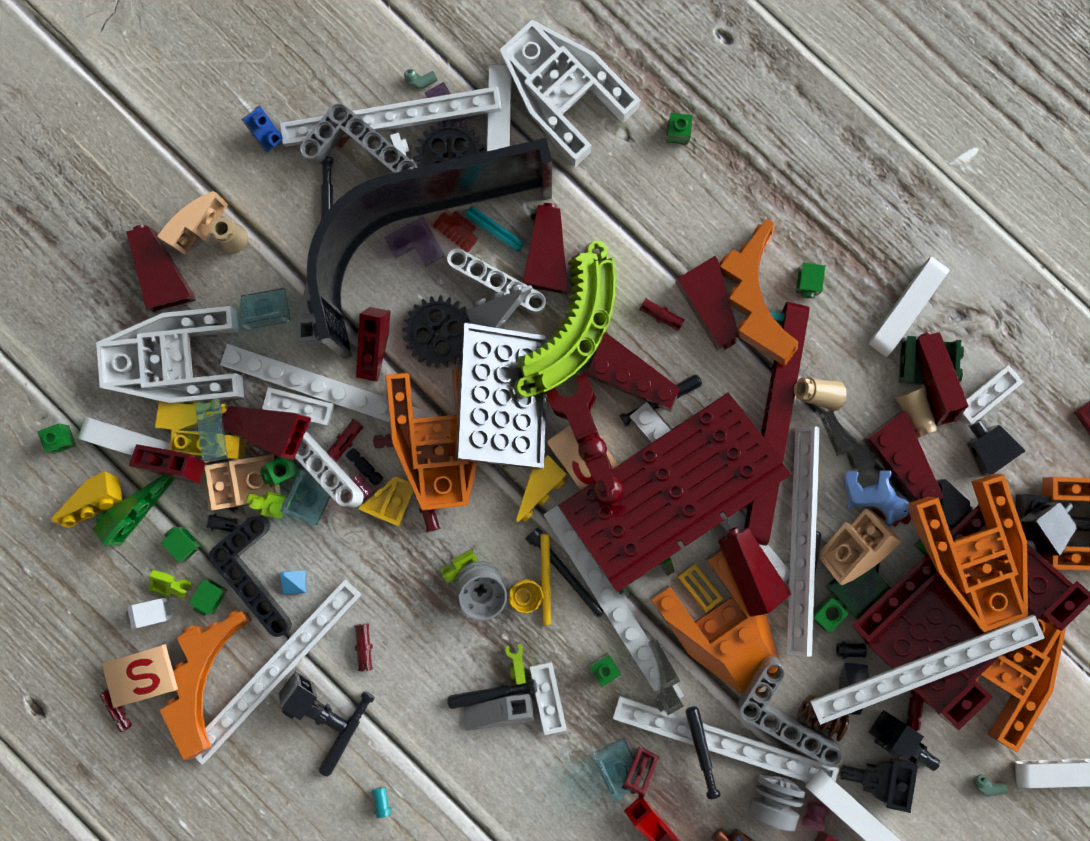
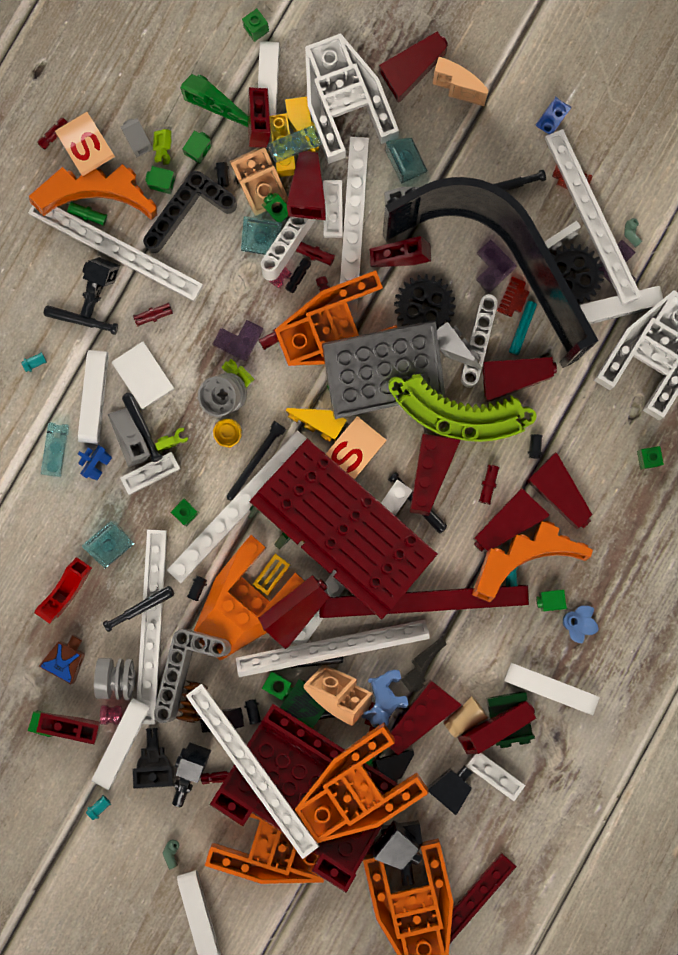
camera: 80 degrees right, 0 degrees up
yellow slope [51,471,122,528] -> none
tan plant [210,217,248,254] -> none
lime plate [245,491,289,519] -> none
dark azure slope [280,570,307,594] -> none
light grey beam [300,103,417,173] -> none
yellow wing [359,476,414,526] -> none
yellow bar [540,534,551,625] -> none
dark red piece [545,373,624,506] -> none
dark red tile [622,746,660,799] -> none
clear smoke slope [648,638,684,715] -> none
tan plant [794,378,846,411] -> none
none -> clear light blue plate [41,422,69,477]
none -> green pin [67,201,108,226]
none -> white beam [78,350,109,444]
none -> blue hips [78,445,112,480]
none -> white tile [112,342,174,410]
none -> black pin [187,575,207,601]
none -> clear purple plate [212,320,264,362]
none -> dark red slope [527,452,593,529]
none -> black pin [528,434,543,459]
none -> medium blue plate [563,606,599,643]

